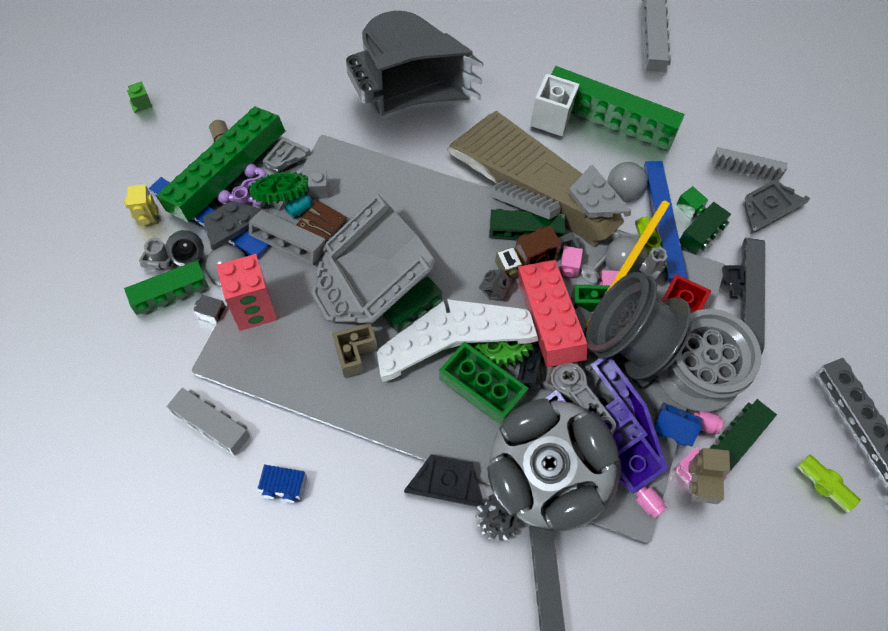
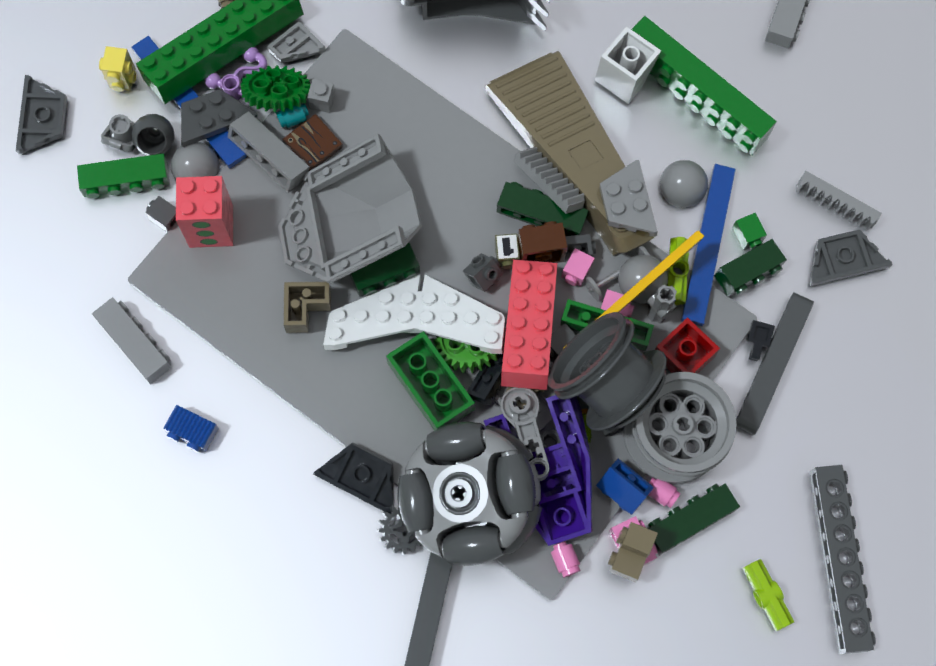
camera: 15 degrees right, 10 degrees up
none -> dark grey wing [15,75,67,154]

